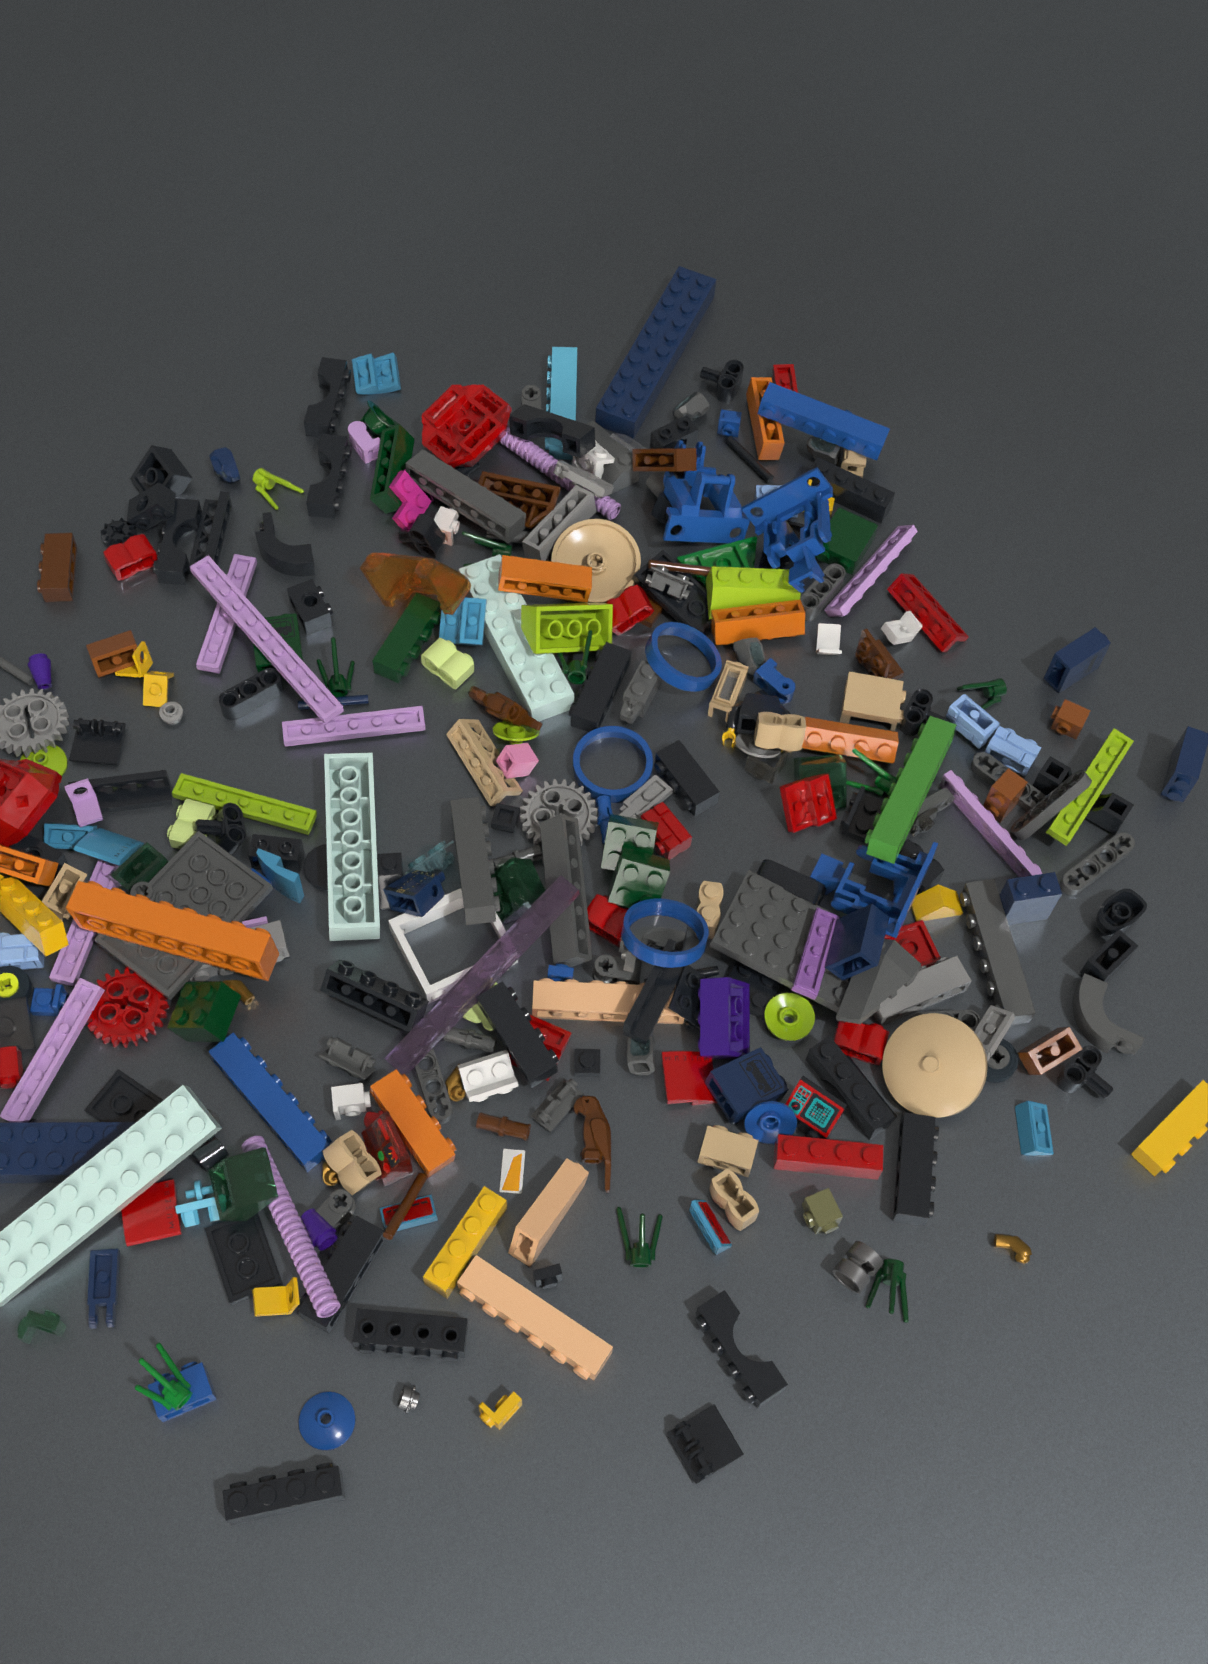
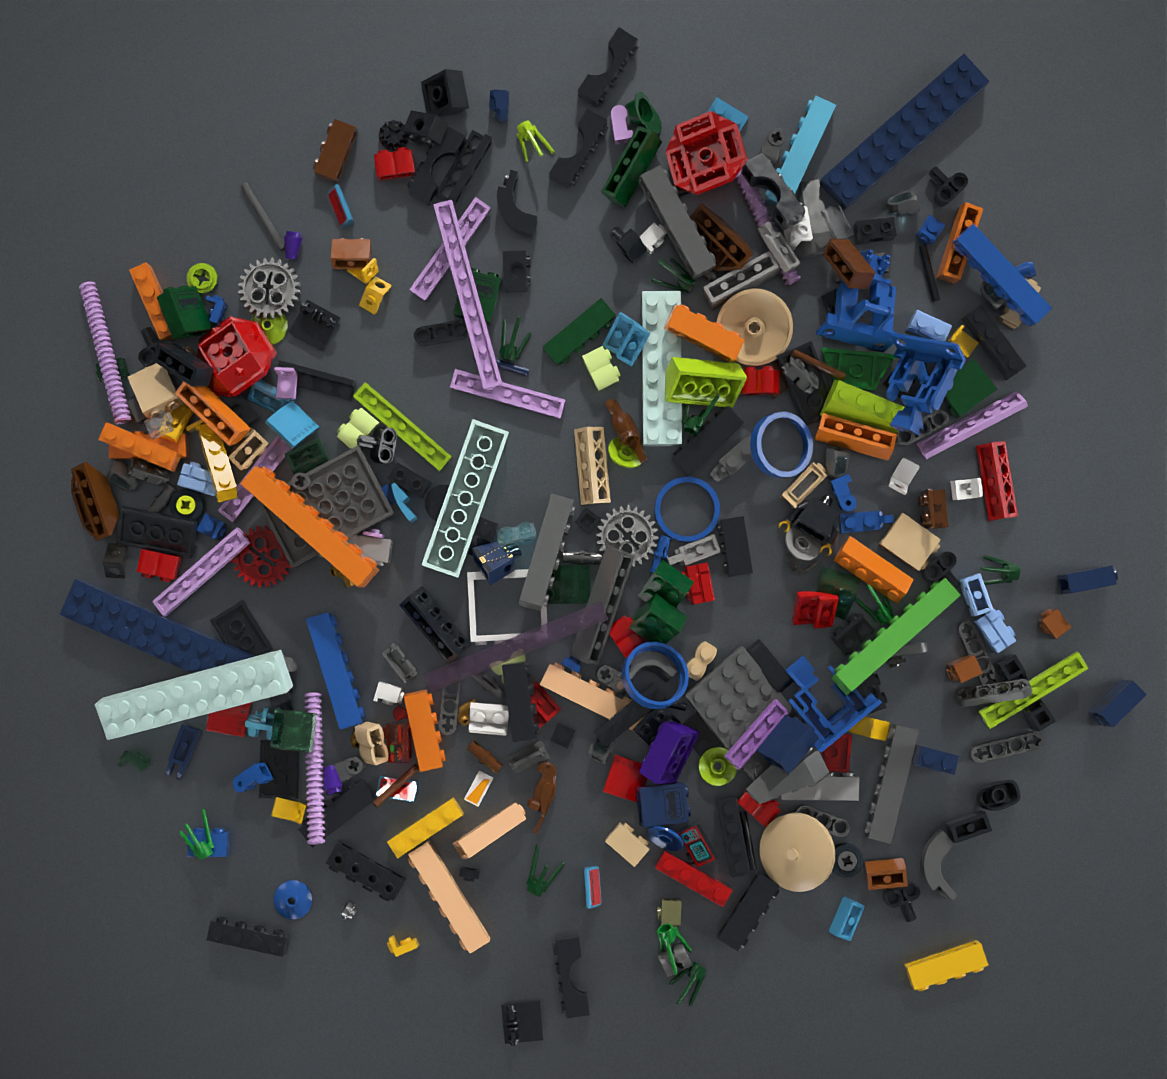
camera: 25 degrees right, 25 degrees up
light grey plate [159,702,183,724] -> none
dark green brick [167,981,241,1042] -> none
dark azure slope [352,352,401,395] -> none
clear orange windscreen [360,552,471,615] -> none
dark pink plate [389,470,432,530] -> none
bright pink brick [496,743,539,779] -> none
tan brick [709,1169,759,1231] -> none
tan brick [754,712,806,752] -> none
red plate [772,364,798,393] -> none
lavender plate [939,770,1042,877] -> none
light grey hinge [974,1005,1015,1061] -> none
pearl gold arm [994,1234,1032,1263] -> none
none -> blue leg [233,762,273,793]
none -> slope [327,184,354,228]
none -> green plant [656,924,692,975]
none -> blue hinge [839,511,894,533]

